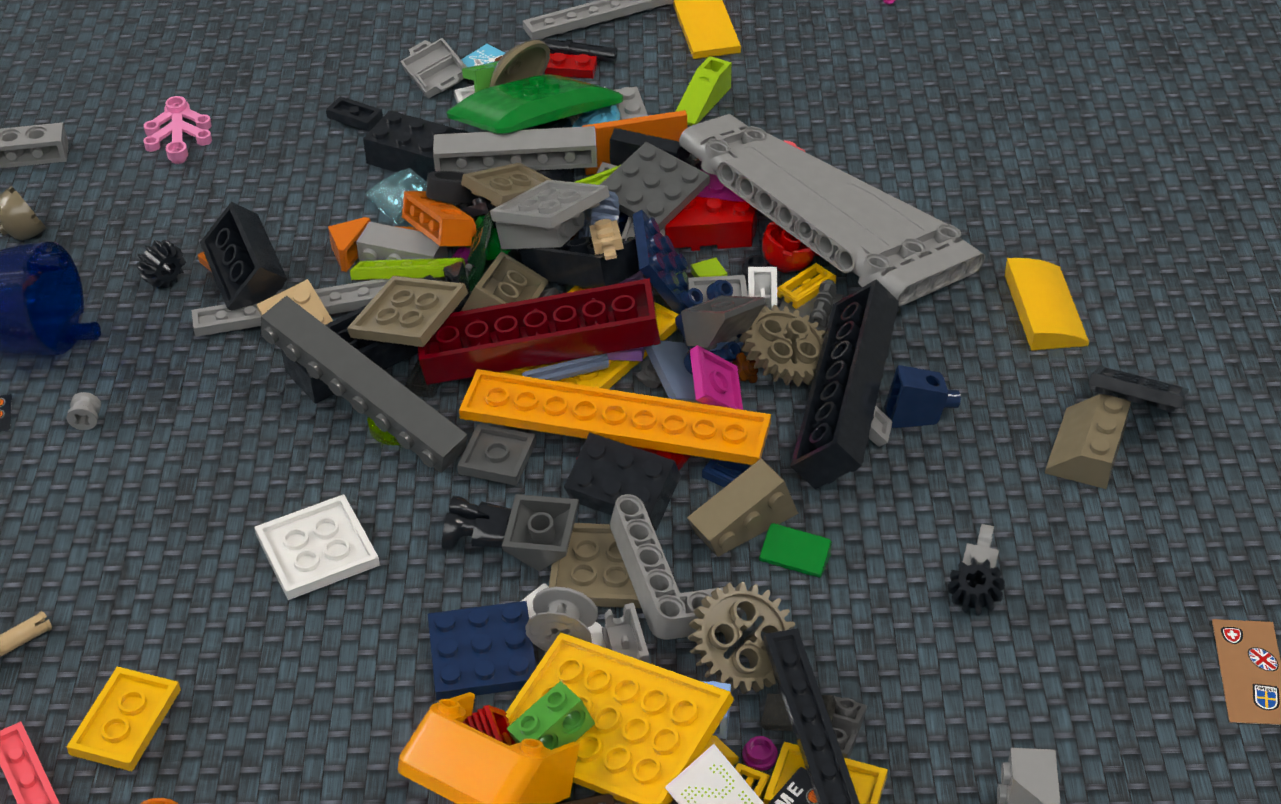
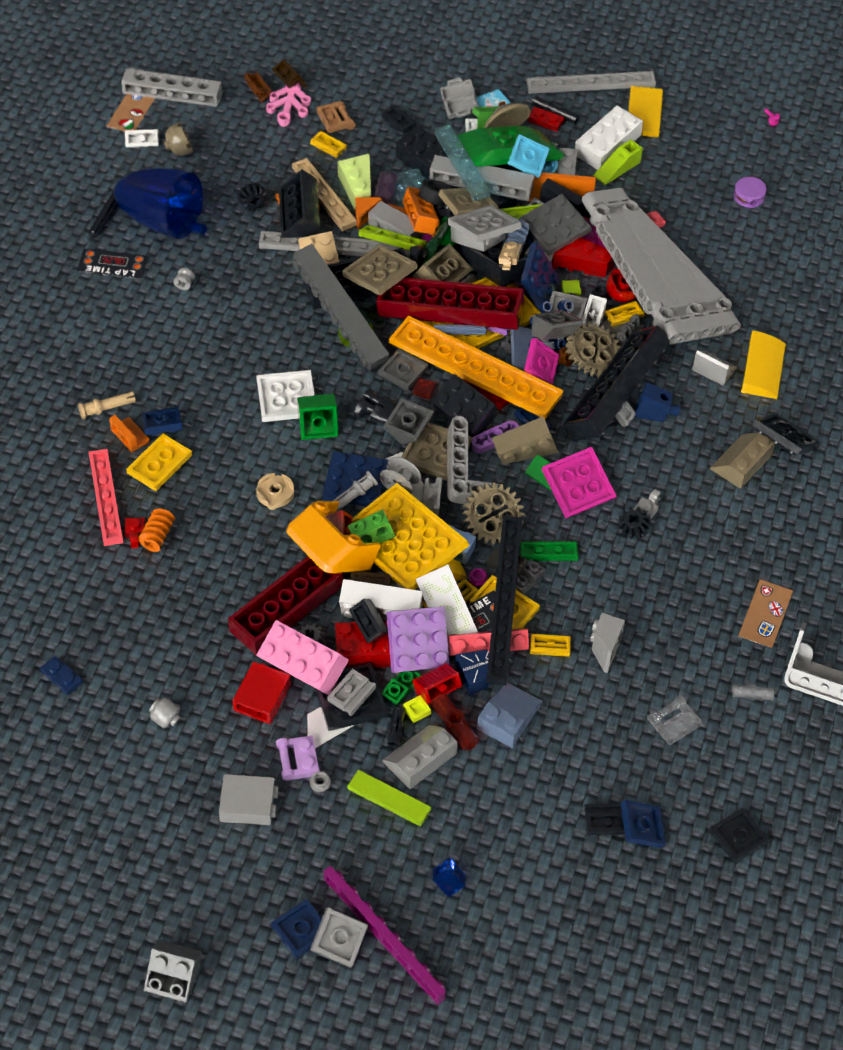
camera: 15 degrees right, 10 degrees up
none -> orange panel [109,415,150,453]
none -> dark blue plate [142,407,182,436]
none -> reddish brown hinge [244,71,272,103]
none -> tan plate [256,473,294,510]
none -> dark brown panel [272,59,307,89]
none -> tan plate [292,158,357,231]
none -> green slope [297,394,338,440]
none -> yellow tile [311,131,347,158]
none -> medium nougat plate [317,101,356,133]
none -> light grey pin [333,471,378,512]
none -> yellowish green wedge [338,154,371,209]
none -> clear purple hips [373,170,398,205]
none -> clear red tile [413,378,436,400]
none -> clear light blue plate [434,125,490,201]
none -> medium lavender beam [471,421,519,454]
none -> medium azure plate [508,134,550,178]
none -> green tile [519,541,578,561]
none -> dark pink plate [541,447,617,519]
none -> white brick [575,106,643,170]
none -> light grey slope [692,350,737,386]
none -> medium lavender head [734,177,766,208]

